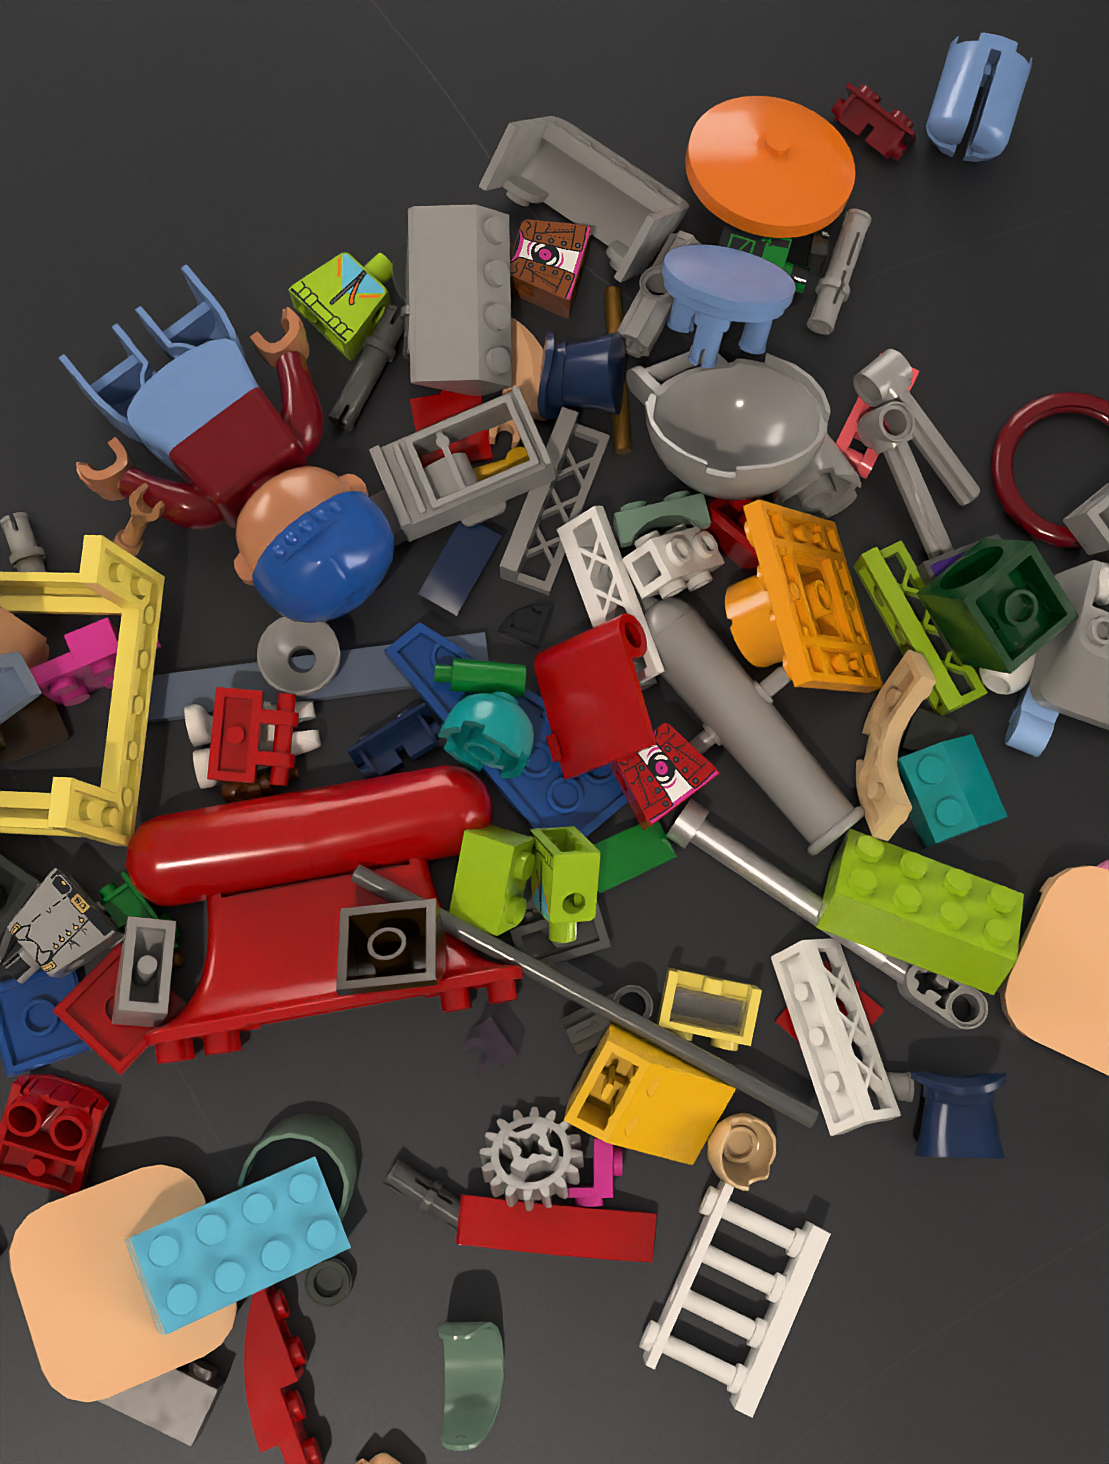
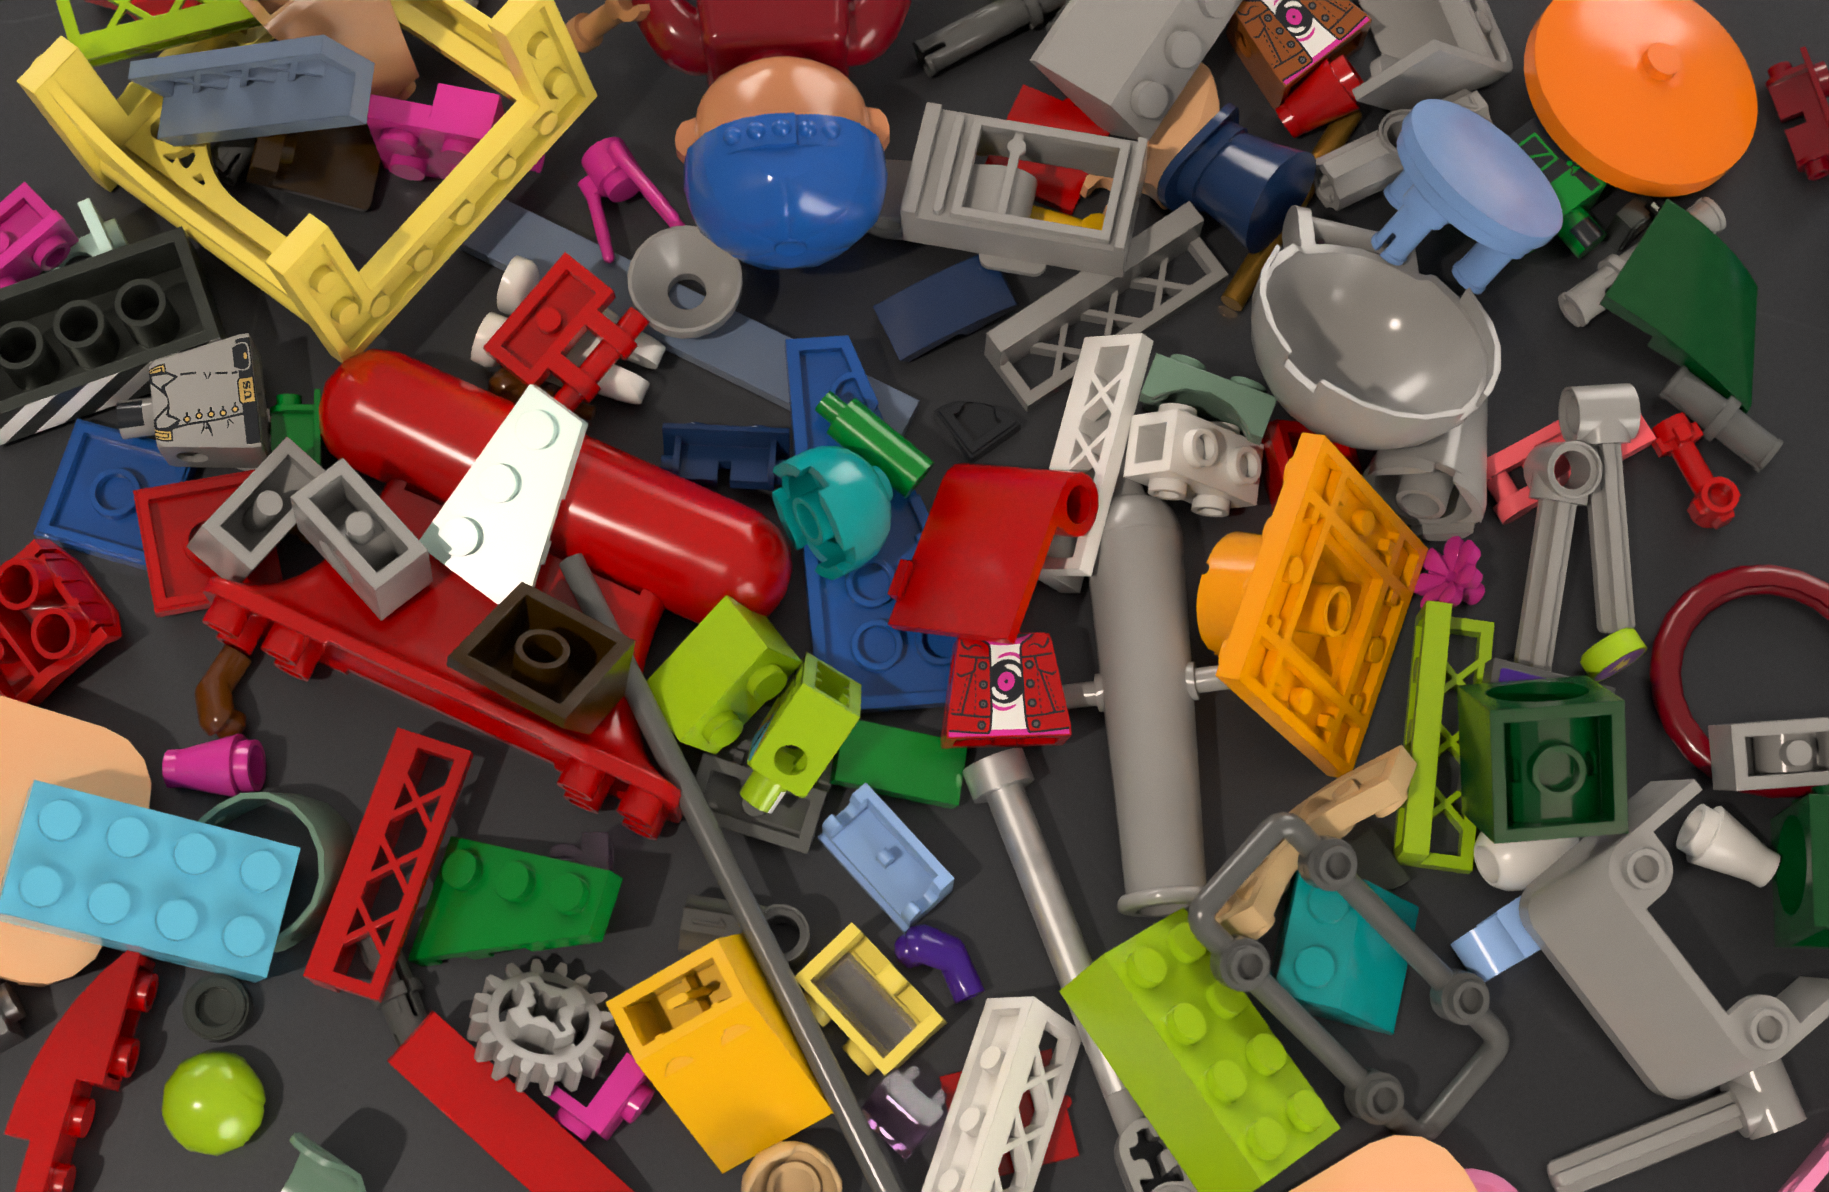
camera: 35 degrees right, 5 degrees down
none -> lime hair [161,1050,266,1156]
none -> dark pink cone [162,734,266,797]
none -> reddish brown arm [194,644,252,739]
none -> light grey brick [290,458,433,621]
none -> red fence [303,727,474,1003]
none -> green wing [408,836,623,967]
none -> light aqua wing [419,384,588,605]
none -> dark pink plant [578,137,685,264]
none -> light blue hinge [818,782,955,934]
none -> tile [861,1066,947,1160]
none -> dark purple arm [894,924,985,1004]
none -> dark grey bar [1188,812,1510,1142]
none -> red cone [1275,54,1364,139]
none -> dark pink plant [1414,536,1485,609]
none -> lime tile [1580,628,1647,682]
none -> dark green slope [1599,199,1758,414]
none -> red bar [1651,412,1741,530]
none -> dark grey pin [1658,364,1784,473]

